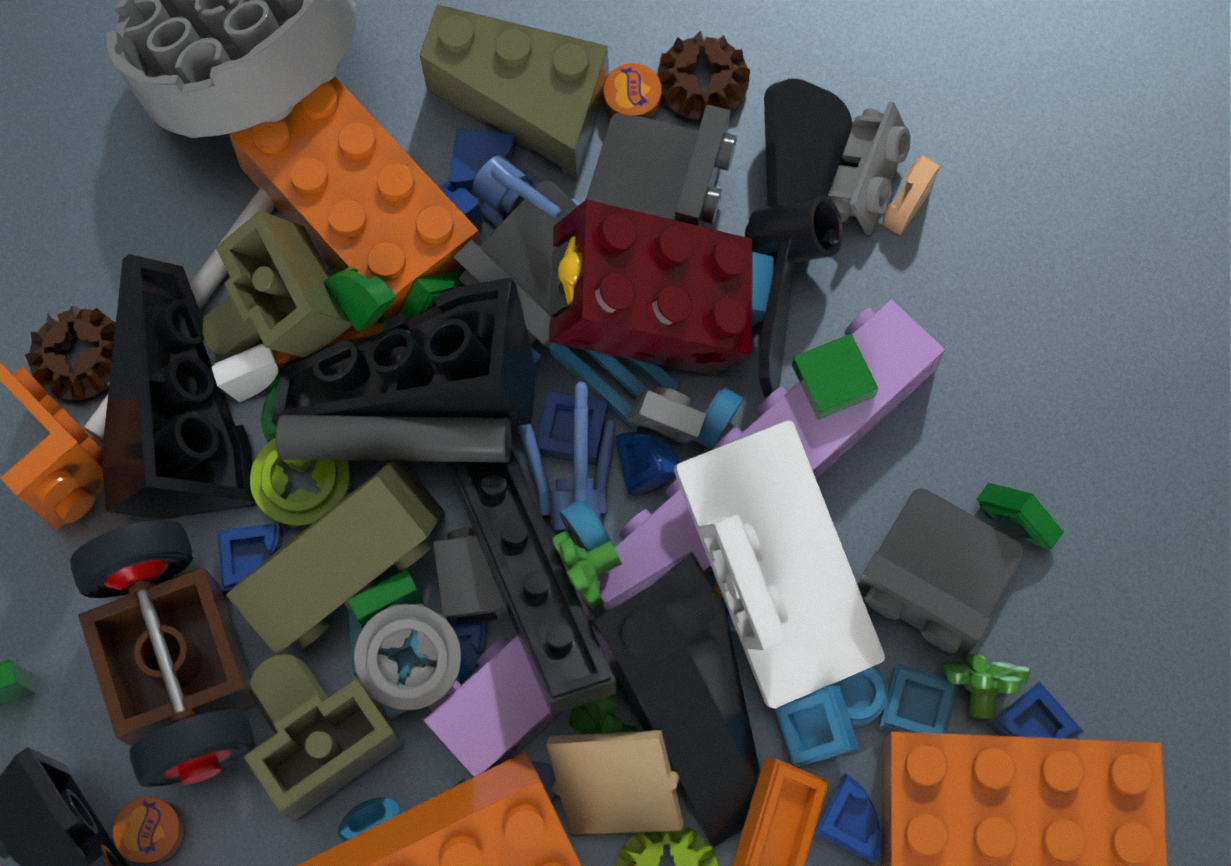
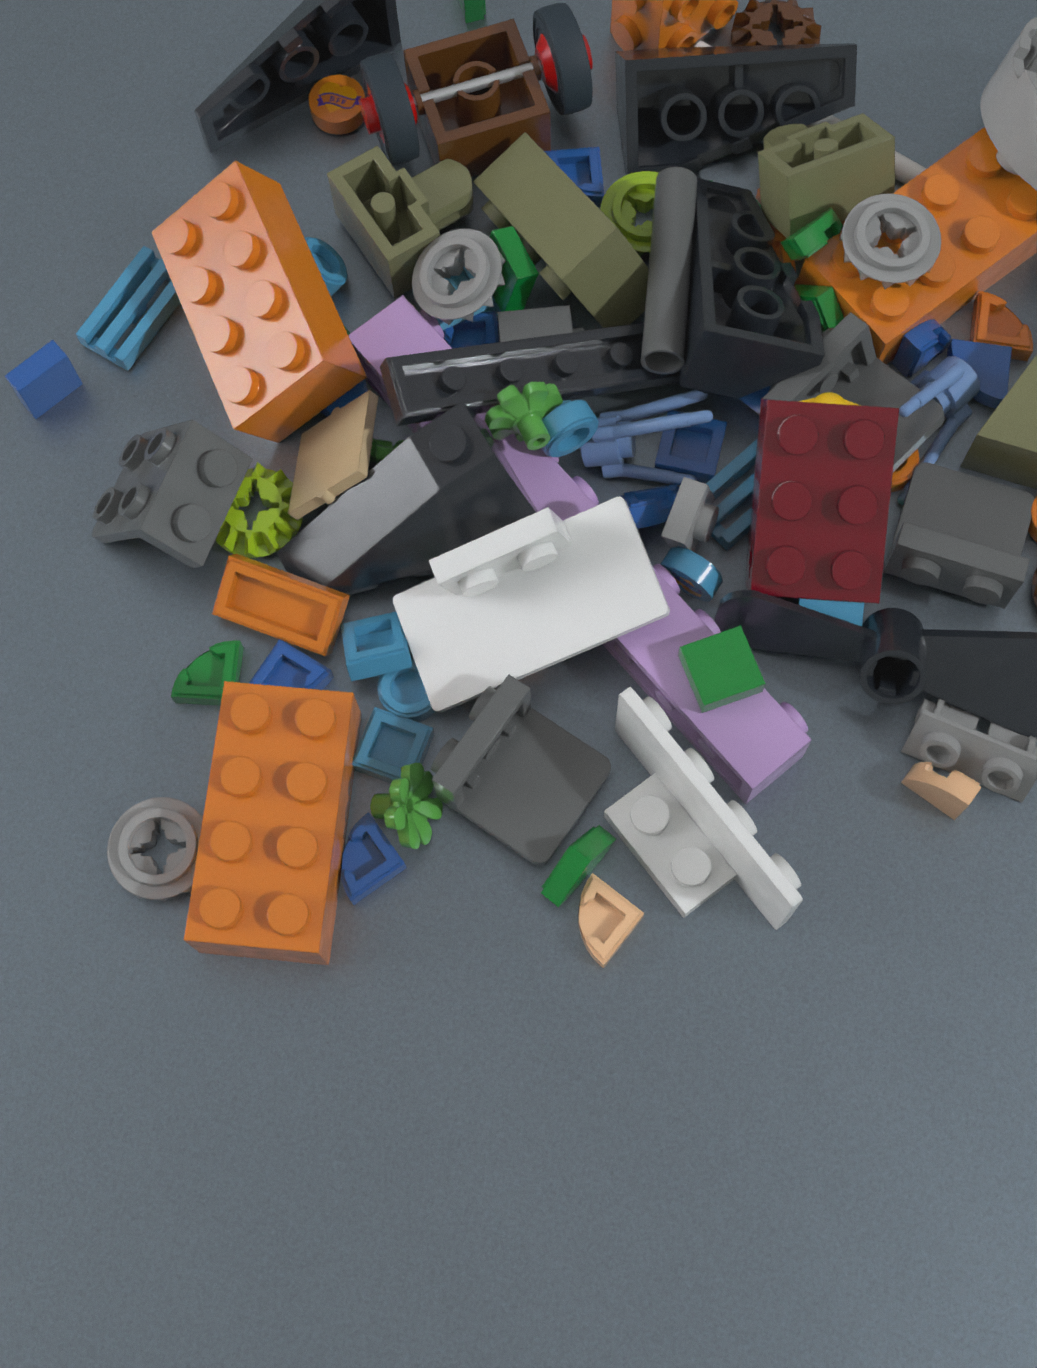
camera: 95 degrees right, 0 degrees up
white tile [211,344,278,403] -> none
none -> light nougat tile [578,873,644,968]
none -> white bracket [604,687,803,930]
none -> light grey gear [840,194,941,289]
none -> orange tile [970,291,1033,362]

